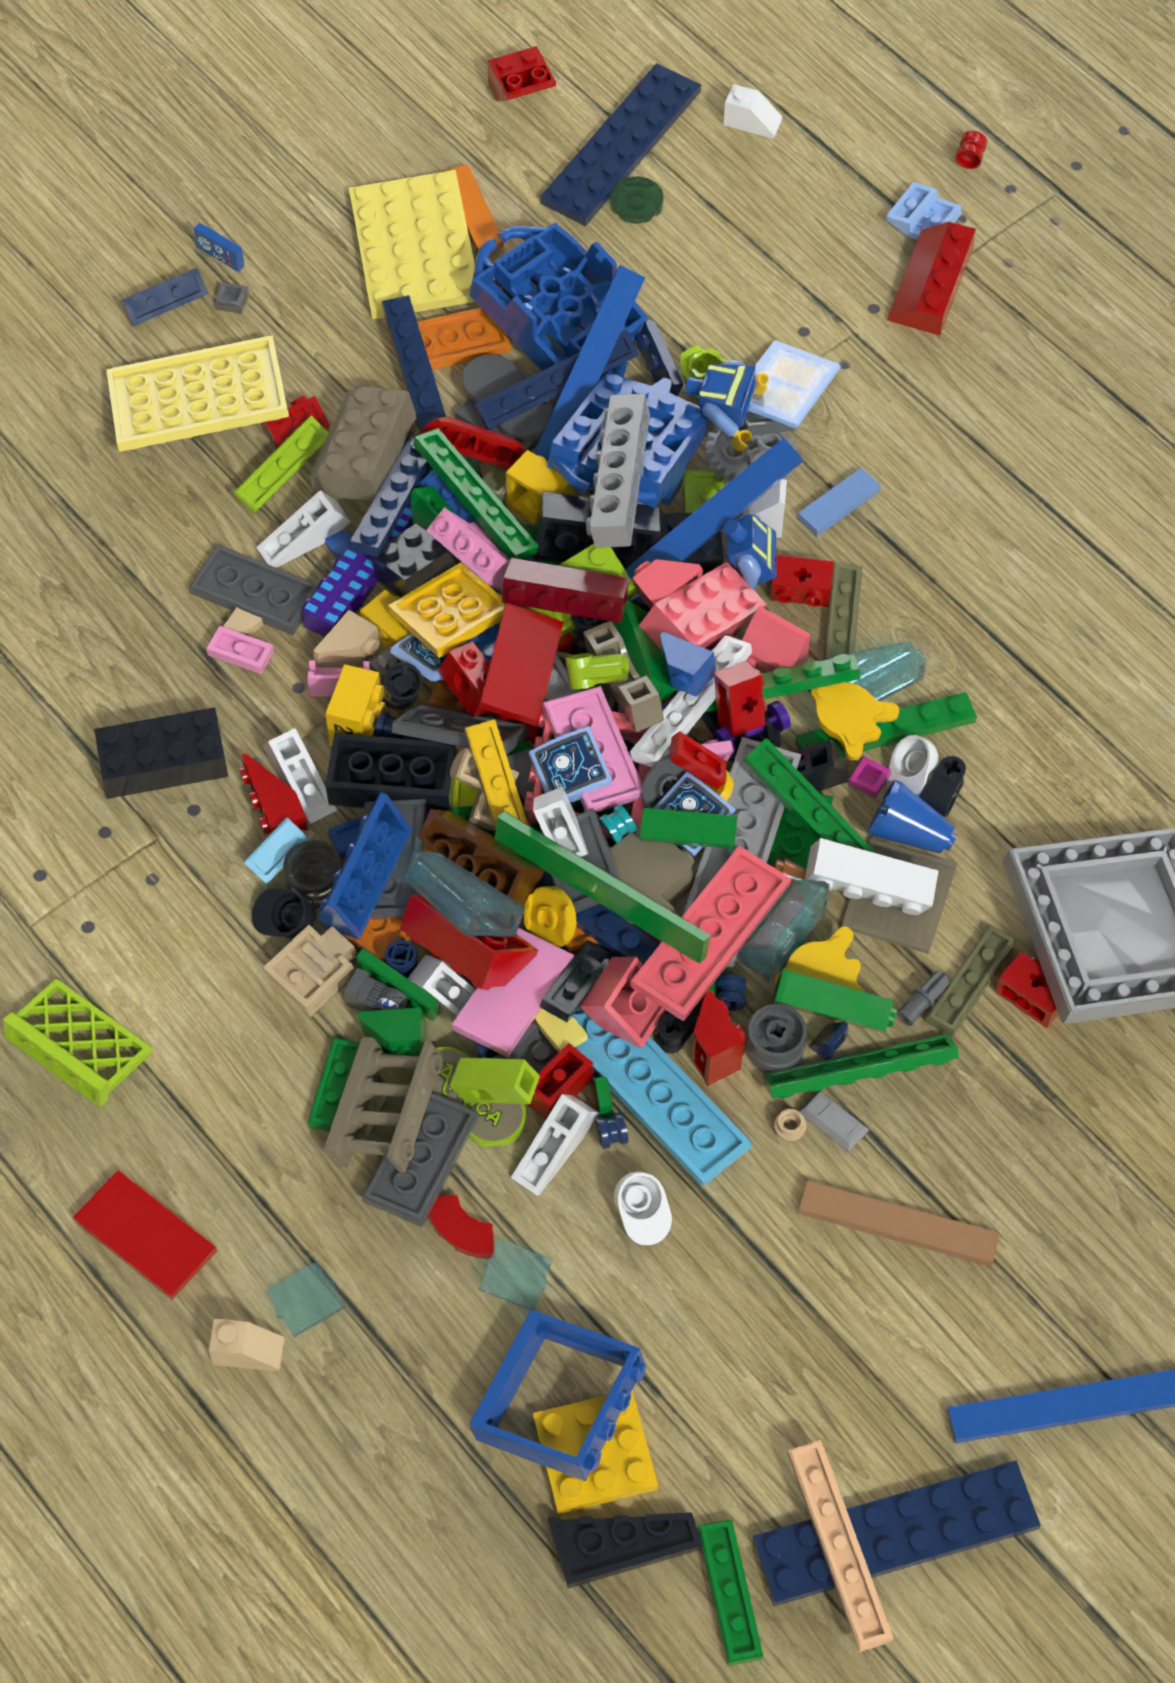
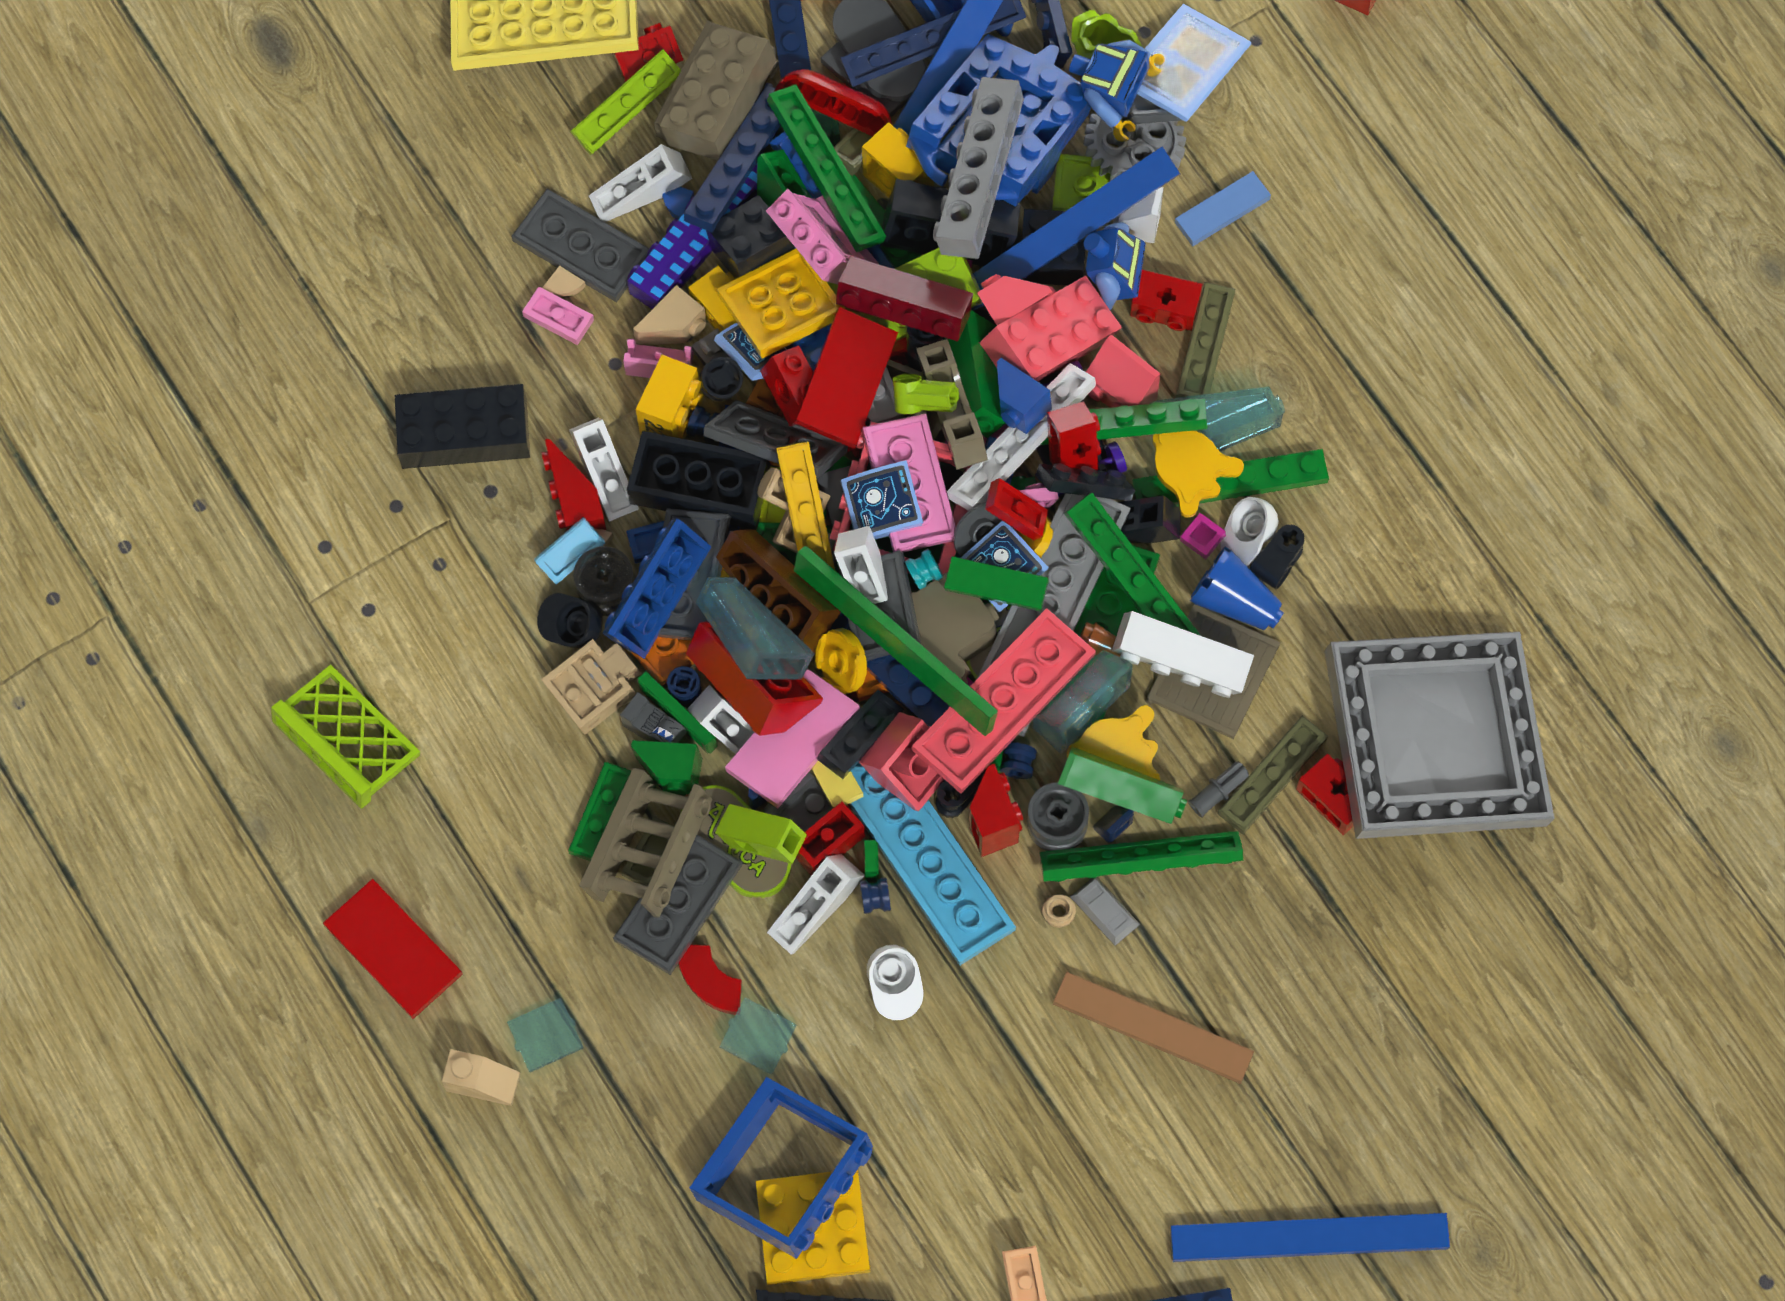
camera: 10 degrees right, 10 degrees up
none -> black plate [1035,463,1135,501]

